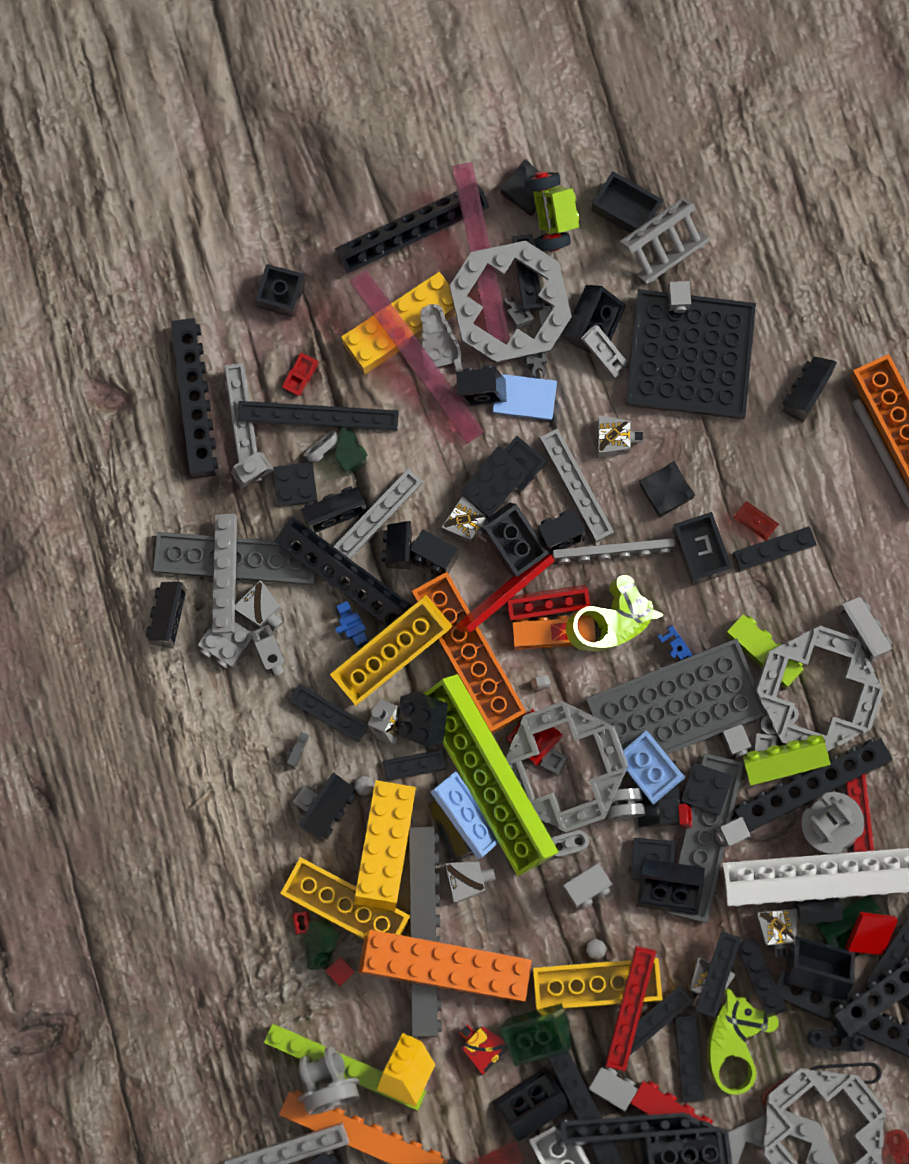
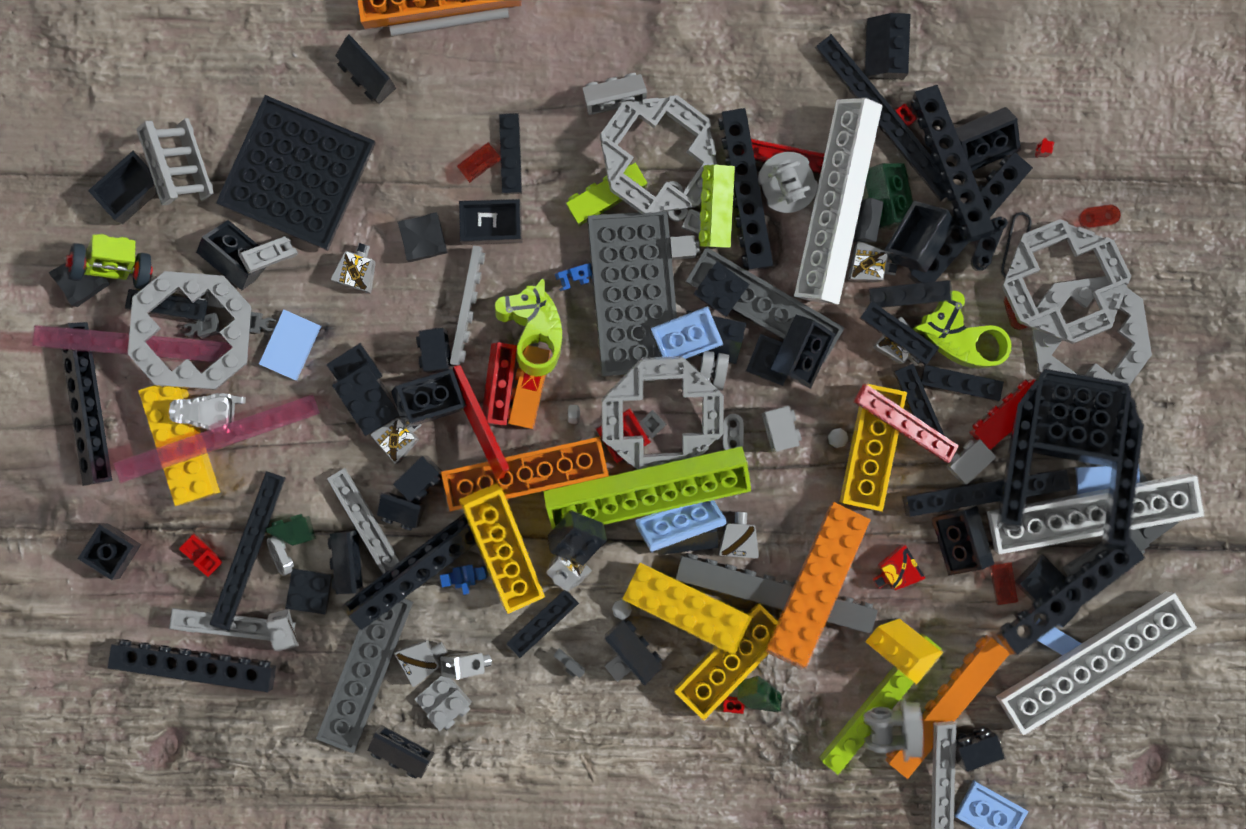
camera: 75 degrees left, 10 degrees up
light grey plate [212,514,237,634] -> none
red tile [326,957,355,987] -> none
black tile [383,749,447,782] -> none
black brick [456,366,507,407] -> none
clear green slope [499,1003,571,1066] -> none
light grey plate [540,428,614,543] -> none
light grey brick [667,281,691,313] -> none
red tile [679,804,693,829] -> none
light grey brick [714,817,751,847] -> none
red tile [845,912,898,955] -> none

